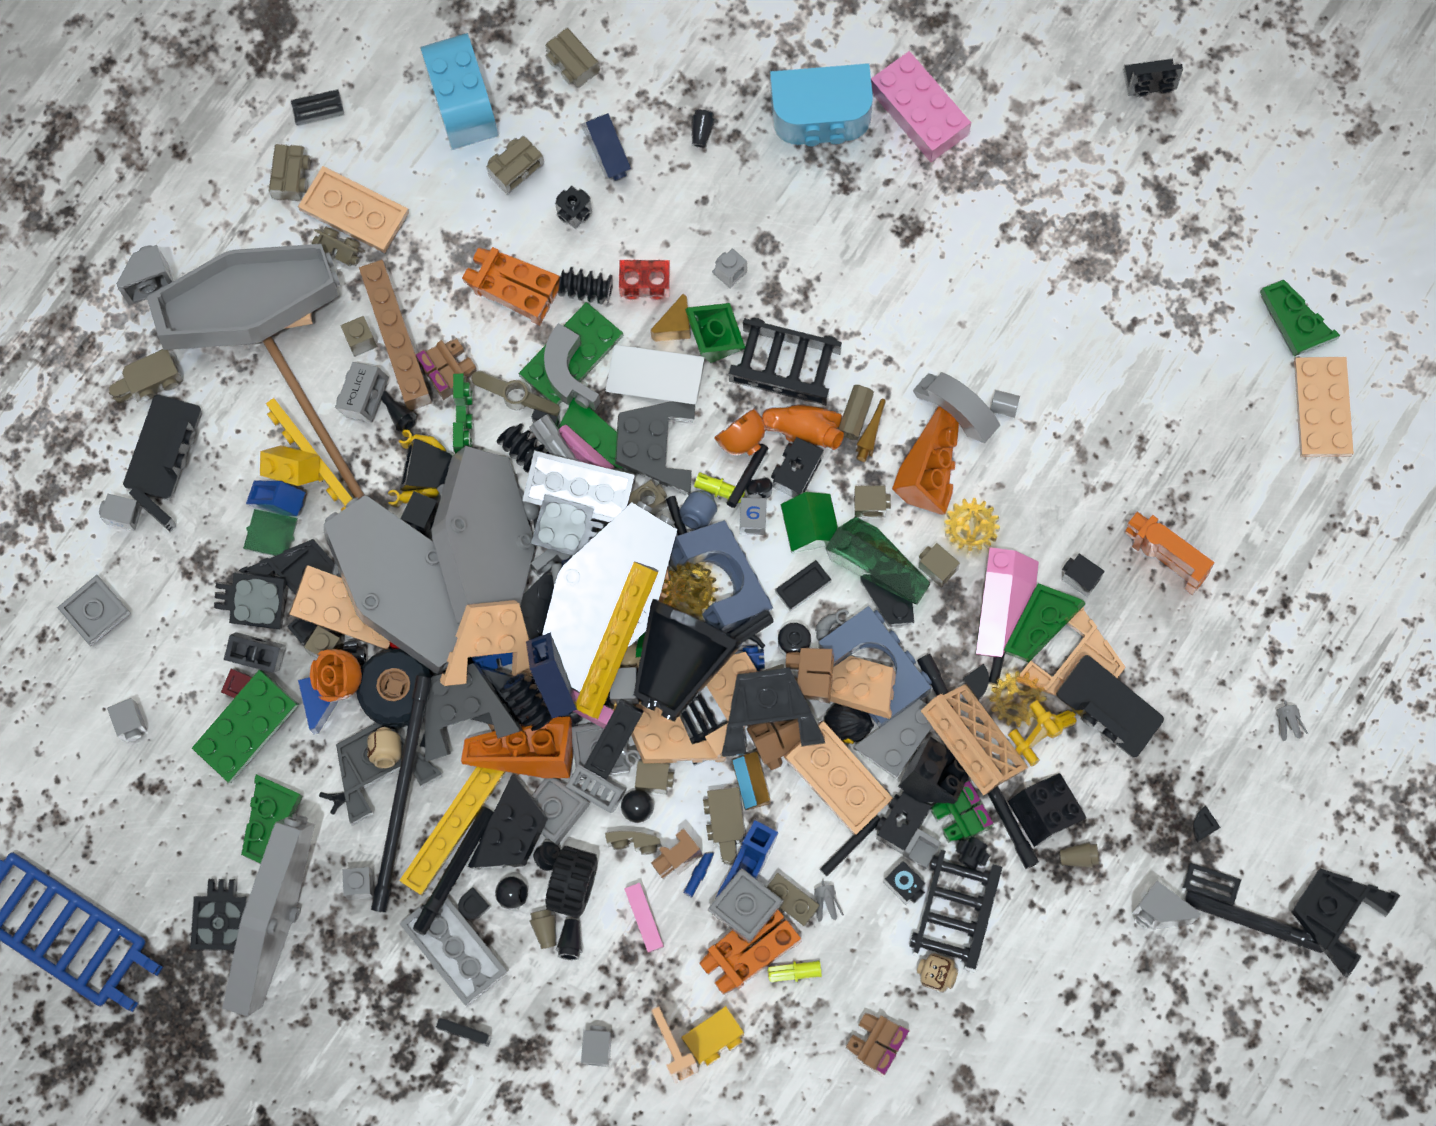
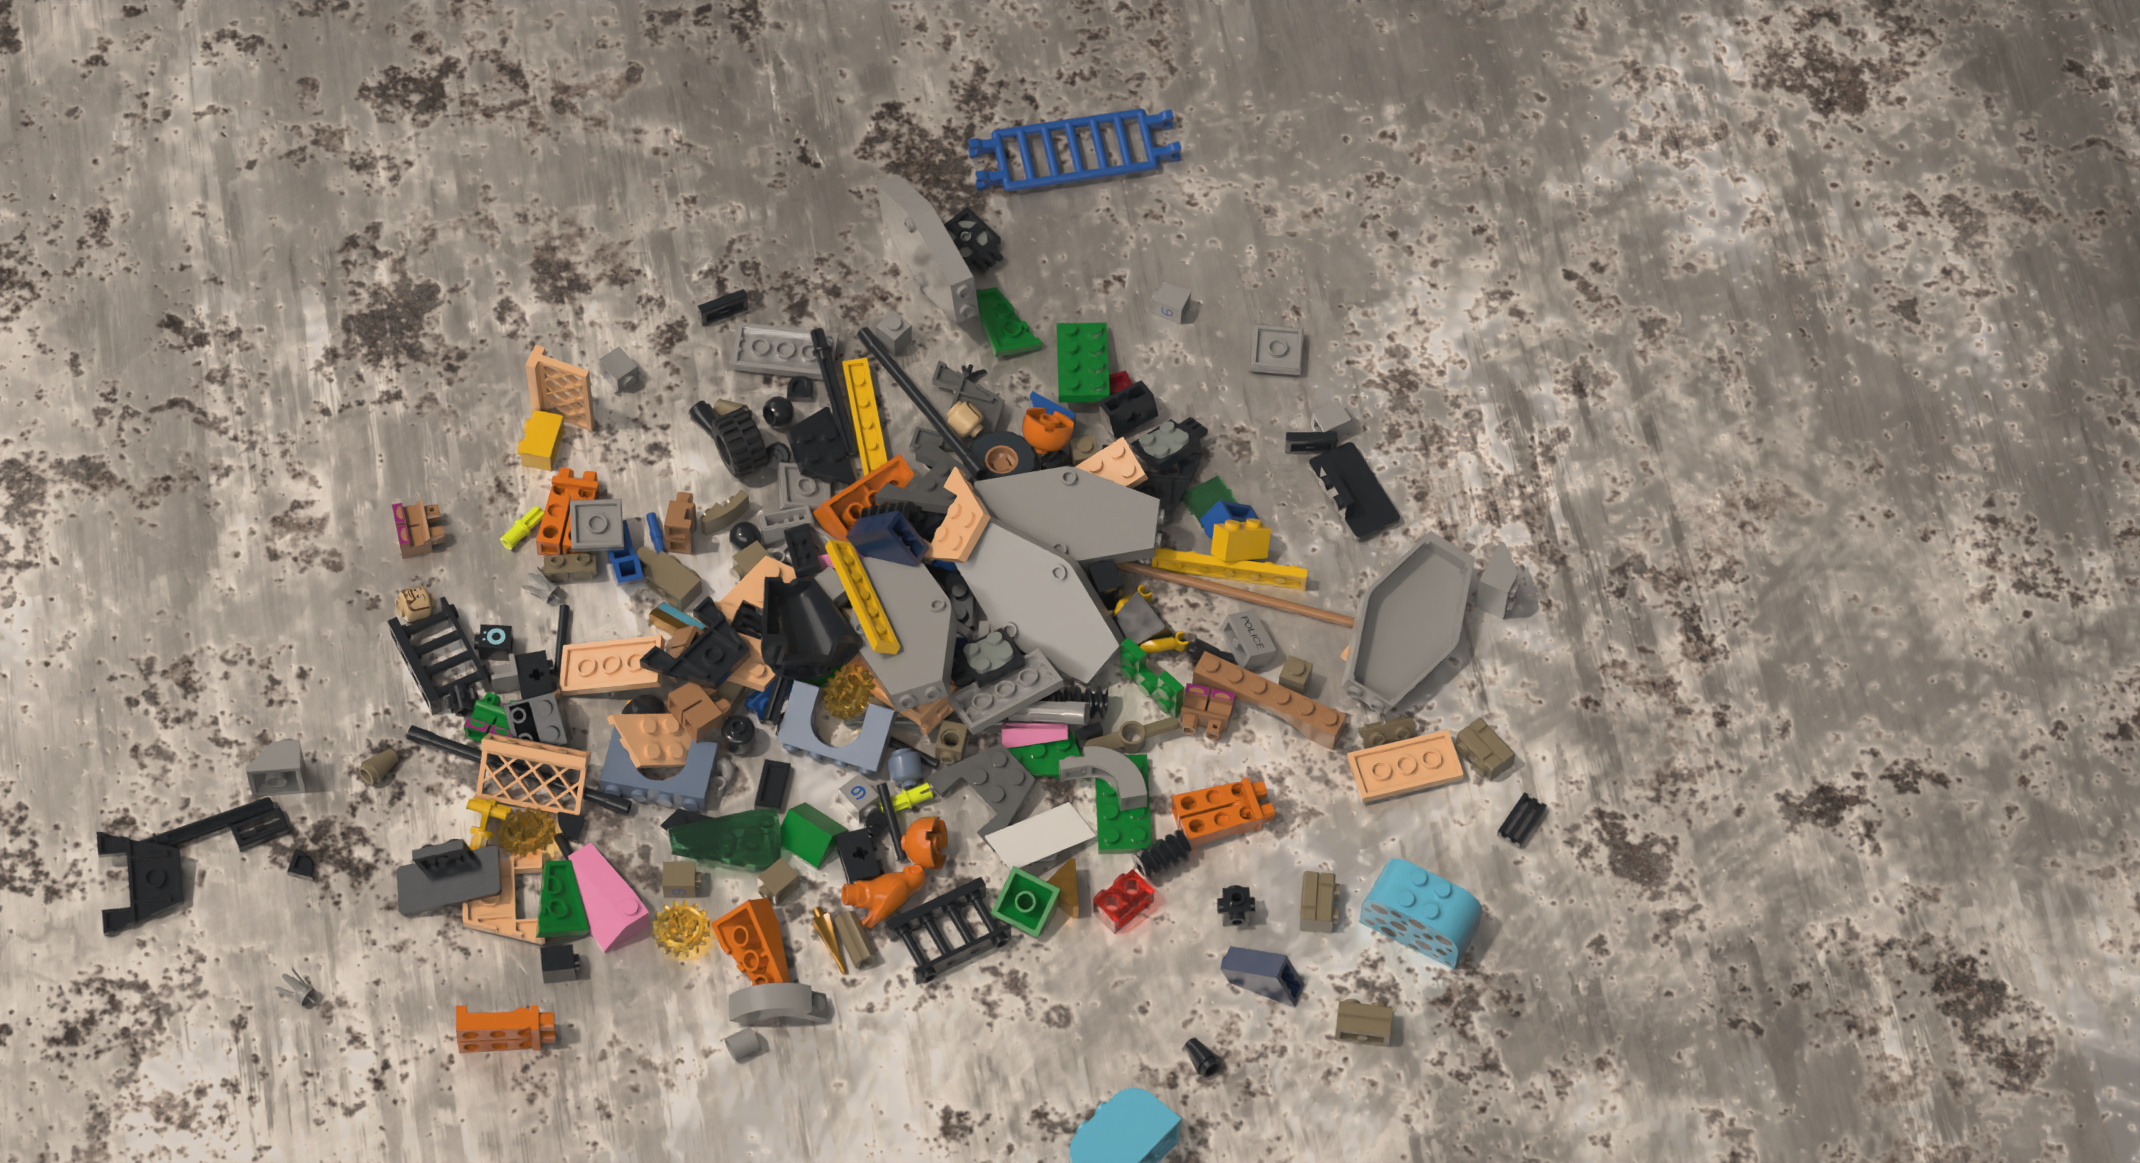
camera: 130 degrees right, 15 degrees down
dark tan hinge [109,349,183,404] -> none
bright pink piece [624,883,664,953] -> none
light grey brick [712,248,747,288] -> none
light grey wing [853,699,933,778] -> none
black bracket [1008,773,1086,847] -> none

